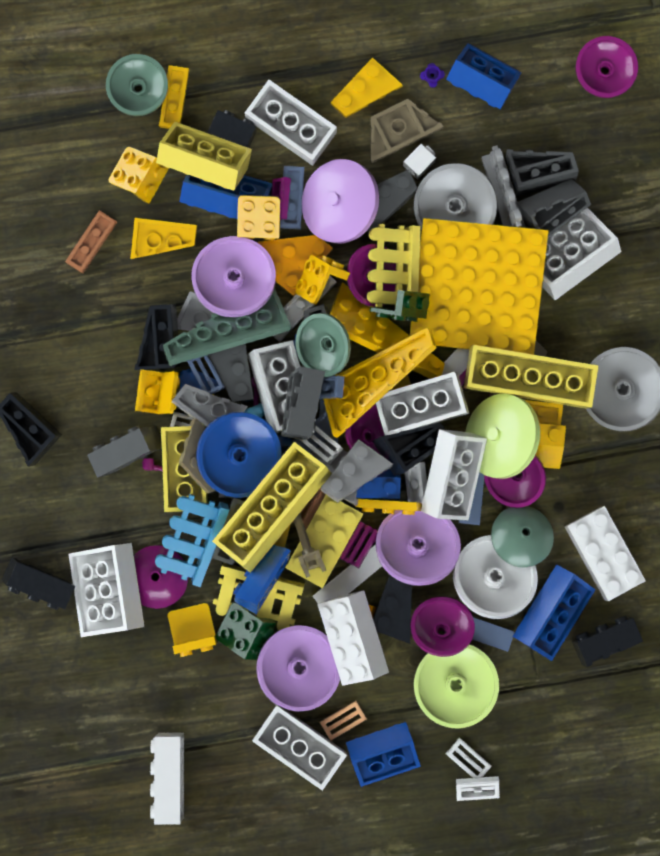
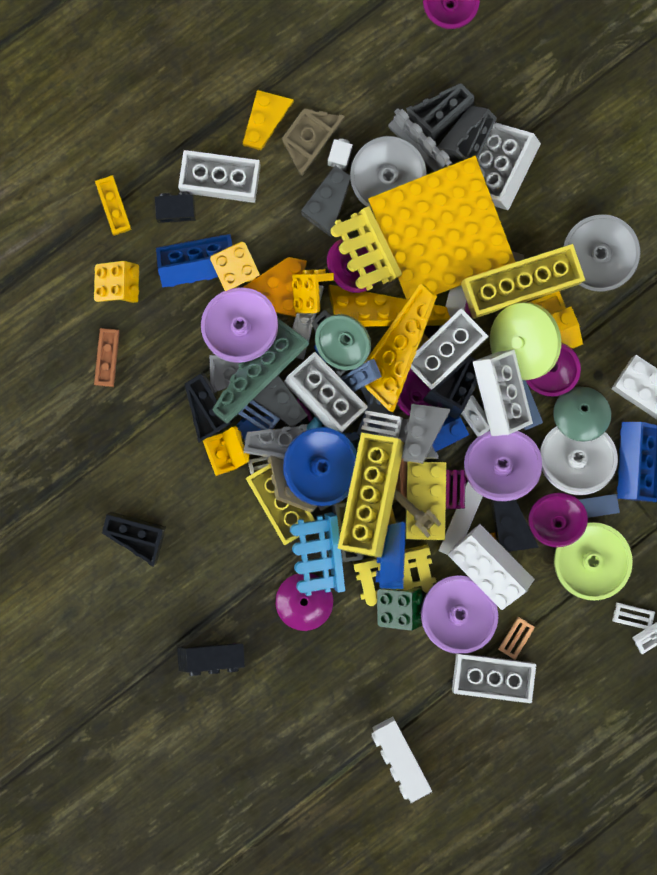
camera: 30 degrees left, 0 degrees up
white slope [69,543,144,637] -> none
dark grey wedge [87,425,162,478] -> none
sand green dish [106,54,168,116] -> none
yellow wing [130,218,197,259] -> none
magenta hand [142,458,163,472] -> none
light yellow brick [156,122,252,191] -> none
yellow bracket [168,603,218,657] -> none
magenta tile [271,177,291,220] -> none
sand blue tile [280,166,305,230] -> none
dark grey wedge [281,366,325,440] -> none
lavender dish [302,159,379,244] -> none
blue slope [346,722,421,787] -> none
yellow plate [355,499,422,515] -> none
dark green bracket [370,290,430,322] -> none
dark purple plate [420,63,445,88] -> none
blue slope [446,43,521,109] -> none

